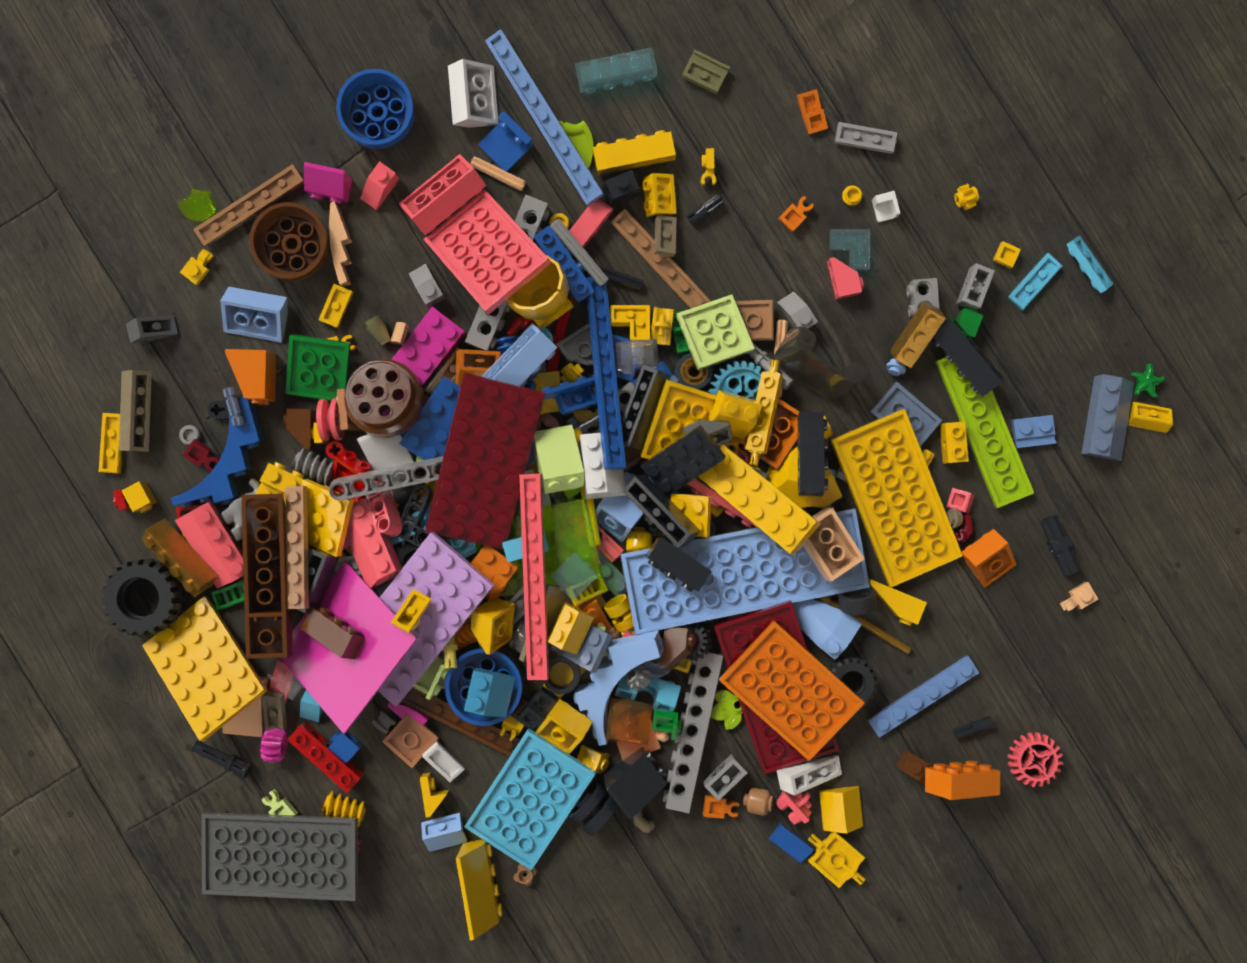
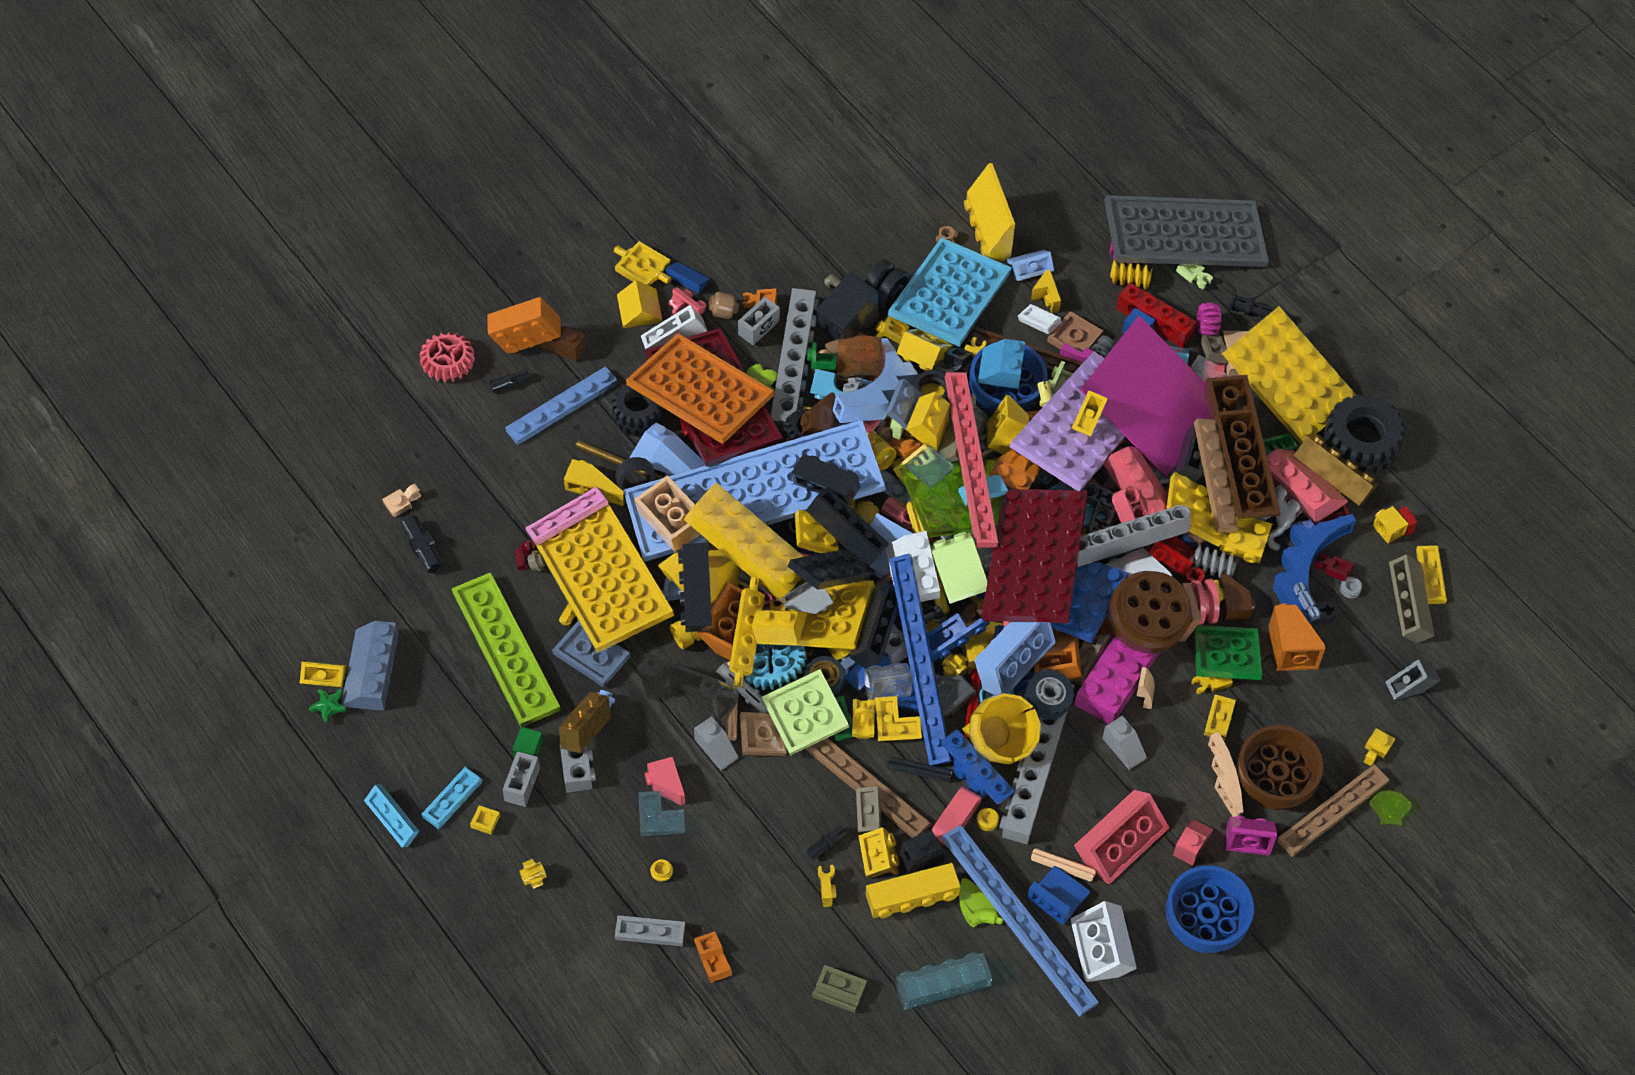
camera: 175 degrees right, 30 degrees down
light blue slope [220,287,288,343] -> none
reddish brown brick [300,606,365,659] -> none
olive cone [365,315,391,346] -> none
coral plate [424,189,551,315] -> none
light grey axle [551,219,608,286] -> none
orange plate [778,196,814,232] -> none
white panel [872,191,900,222] -> none
black brick [932,317,1004,397] -> none
yellow brick [940,421,969,464] -> none
coral slope [946,488,975,514] -> none
orange slope [961,529,1017,588] -> none
medium blue plate [1011,415,1056,448] -> none
none -> bright pink tile [526,487,608,546]
none -> black wheel [1024,669,1074,720]

